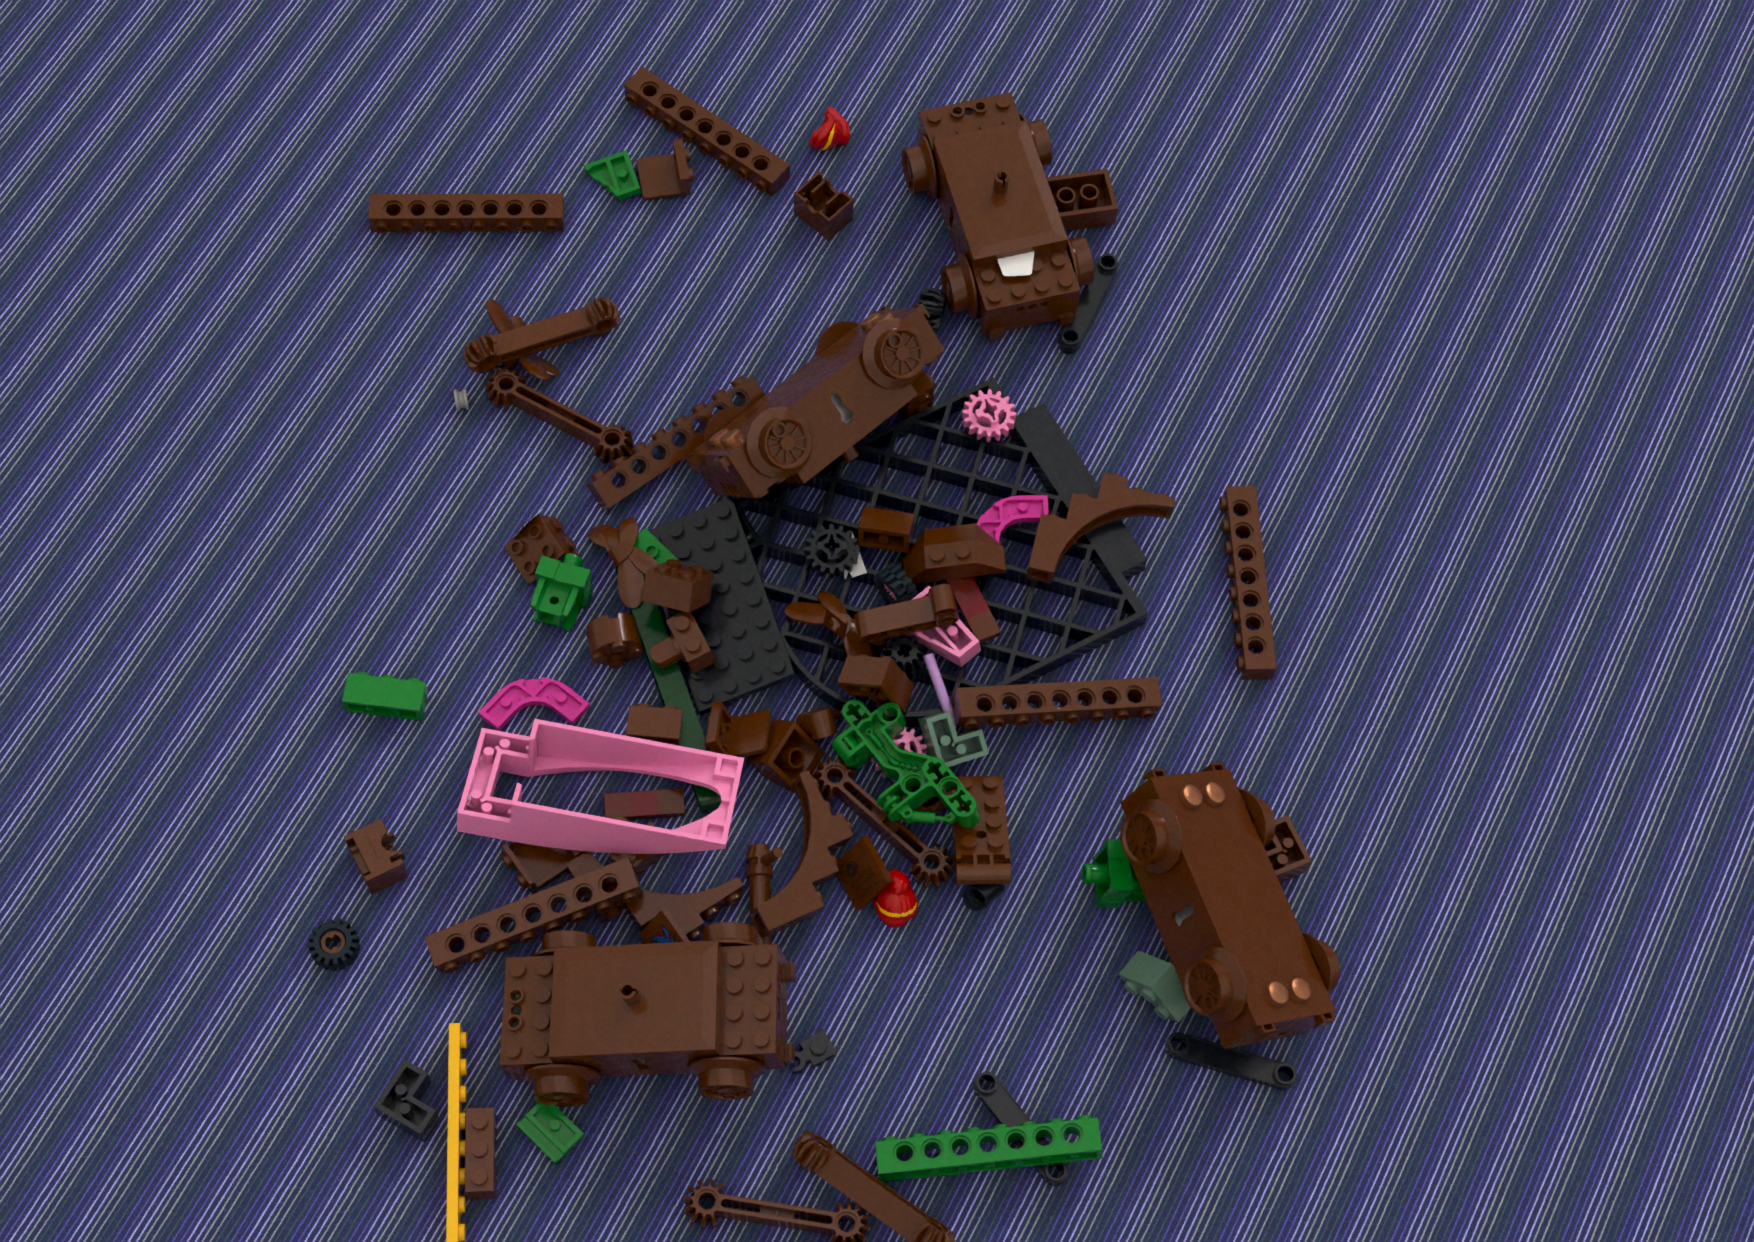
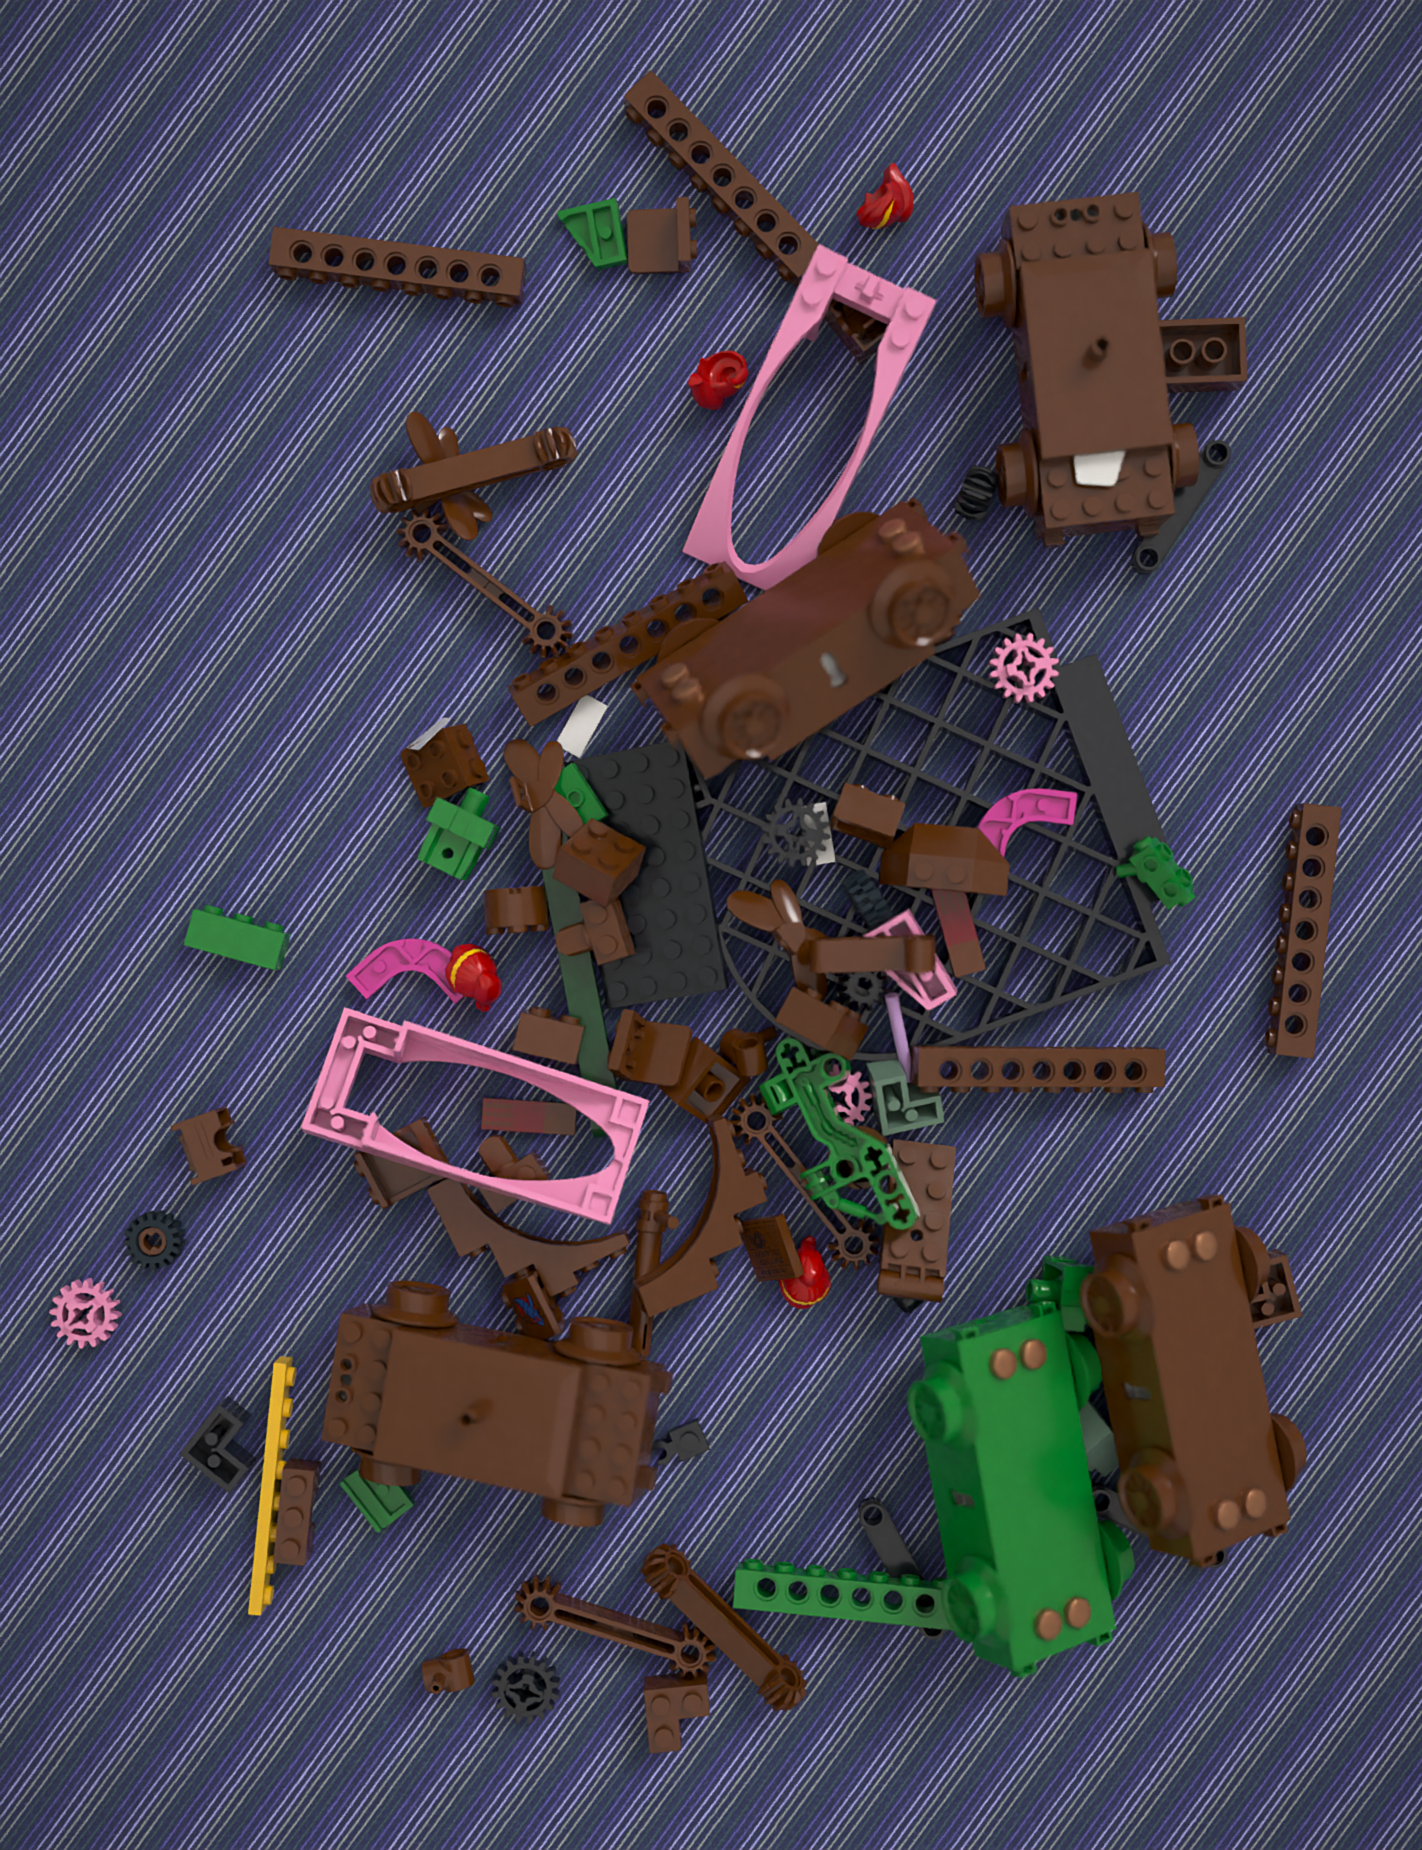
camera: 10 degrees right, 25 degrees up
reddish brown brick [425,857,644,973] -> none
light grey bush [453,388,469,412] -> none
reddish brown arch [1026,473,1176,584] -> none
none -> bright pink gear [49,1278,122,1348]
none -> red hair [445,943,503,1012]
none -> white sticker [557,695,608,758]
none -> bright pink windscreen [682,245,936,592]
none -> red hair [688,350,749,411]
none -> green piece [907,1301,1134,1679]
none -> green brick [1117,835,1196,910]

